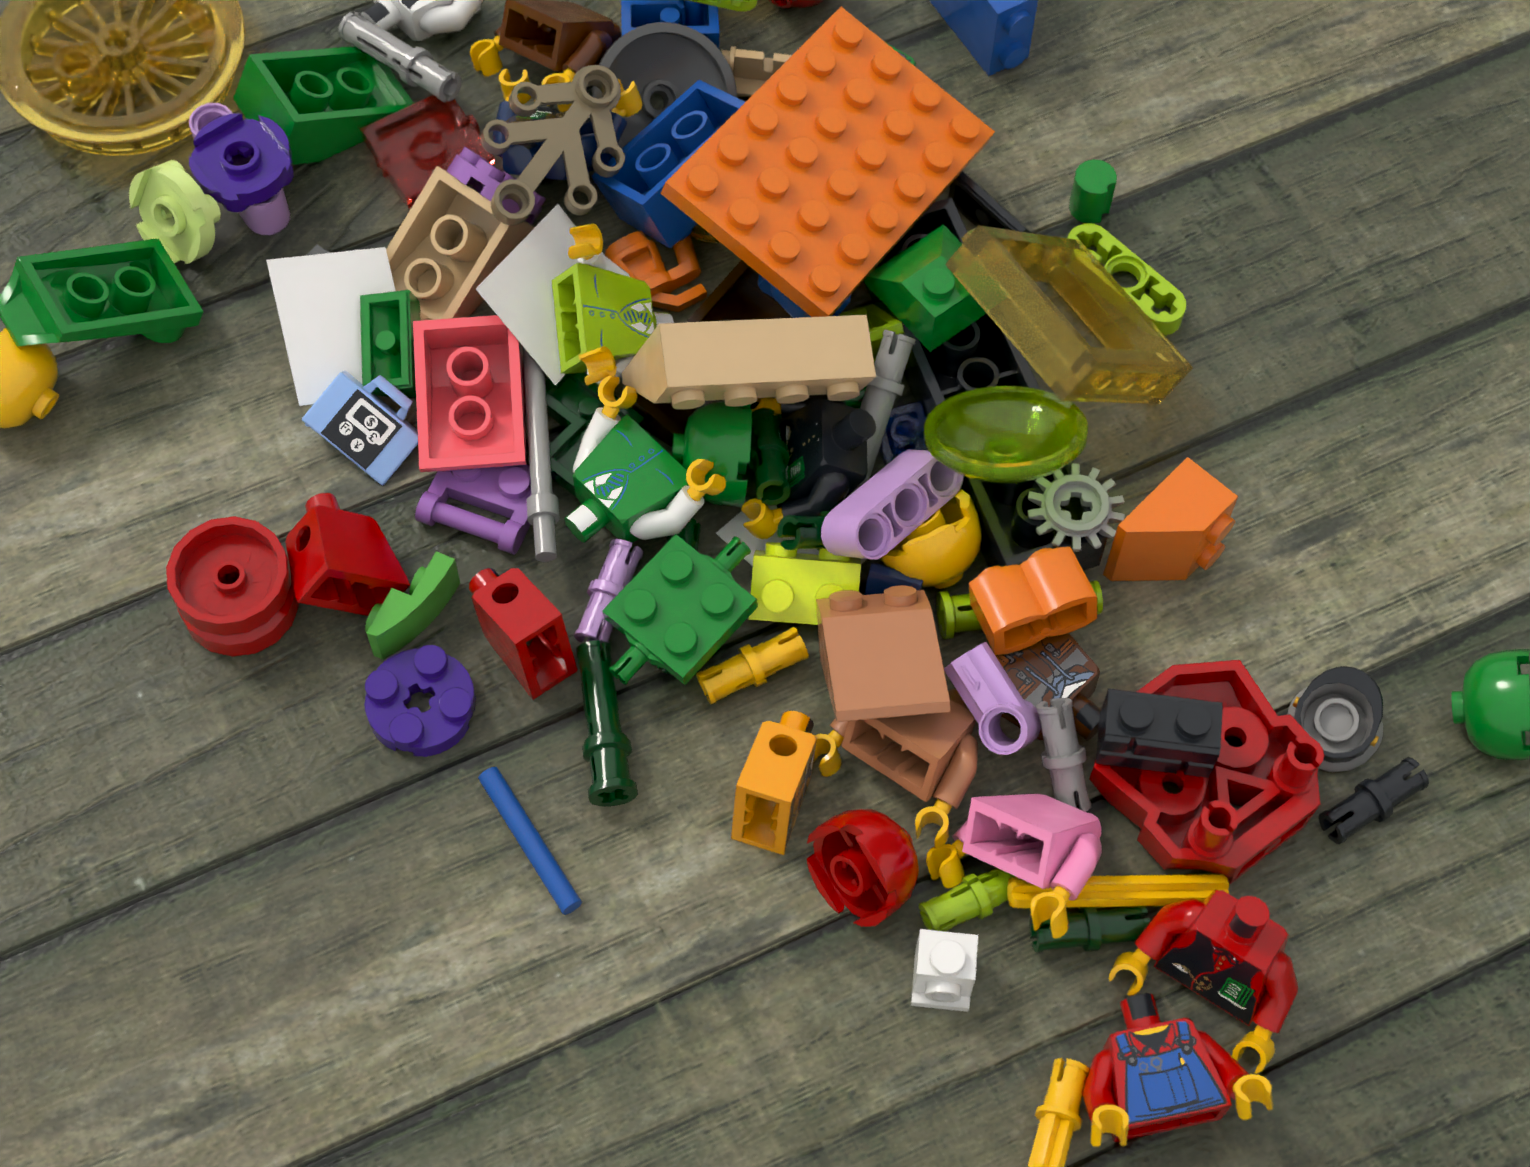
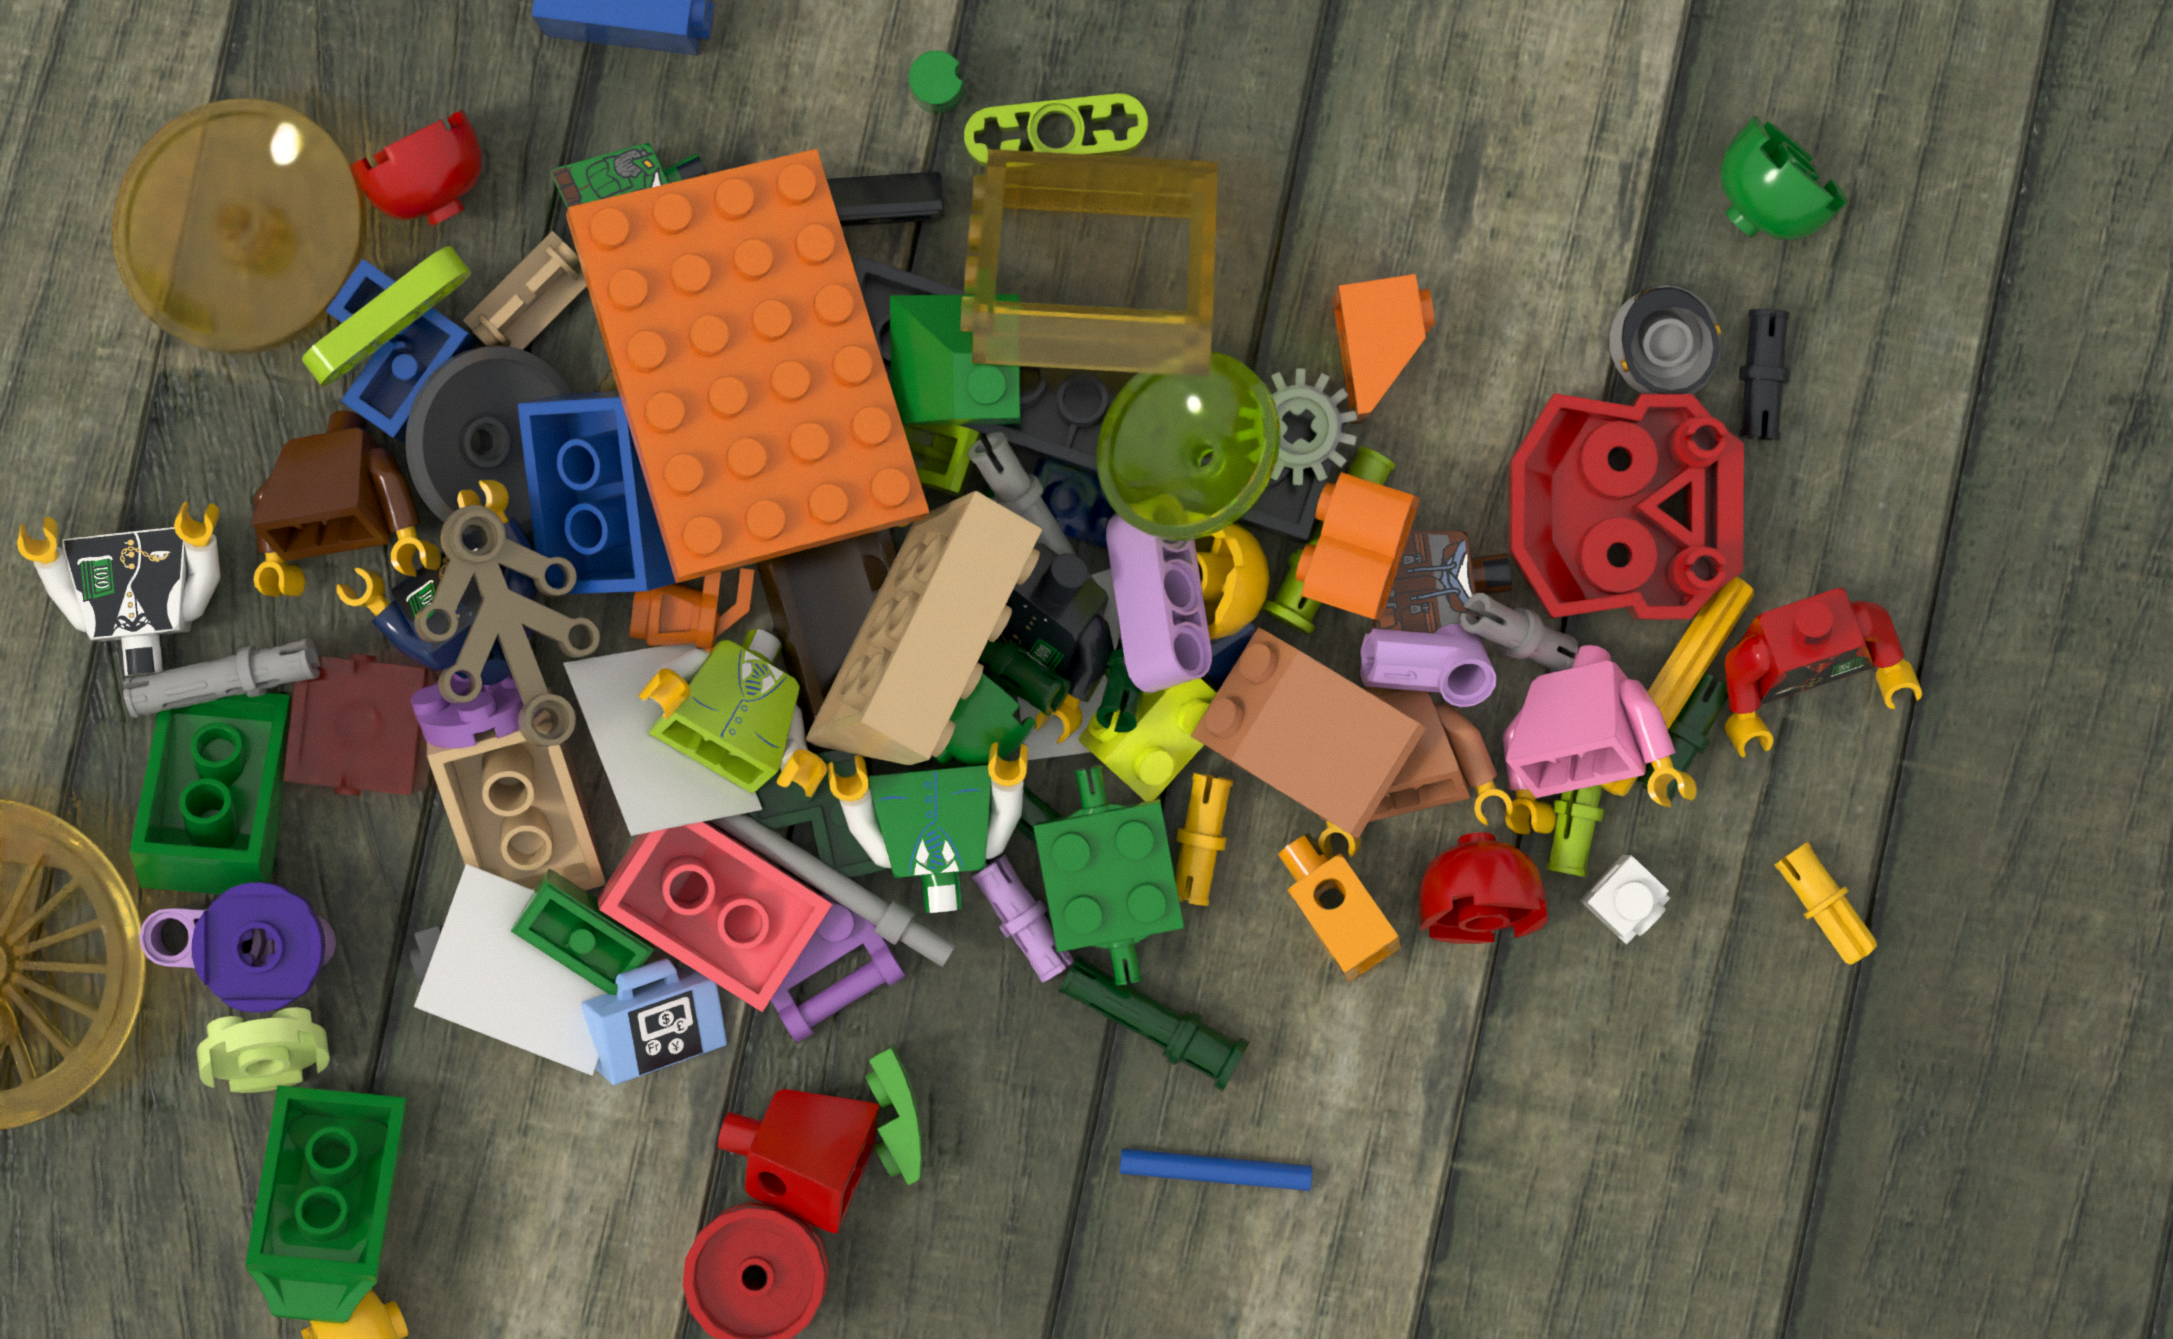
camera: 45 degrees left, 25 degrees up
dark purple plate [364,645,476,757] -> none
red torso [469,568,578,700] -> none
torso [1082,993,1273,1147] -> none
black brick [1096,688,1223,778] -> none

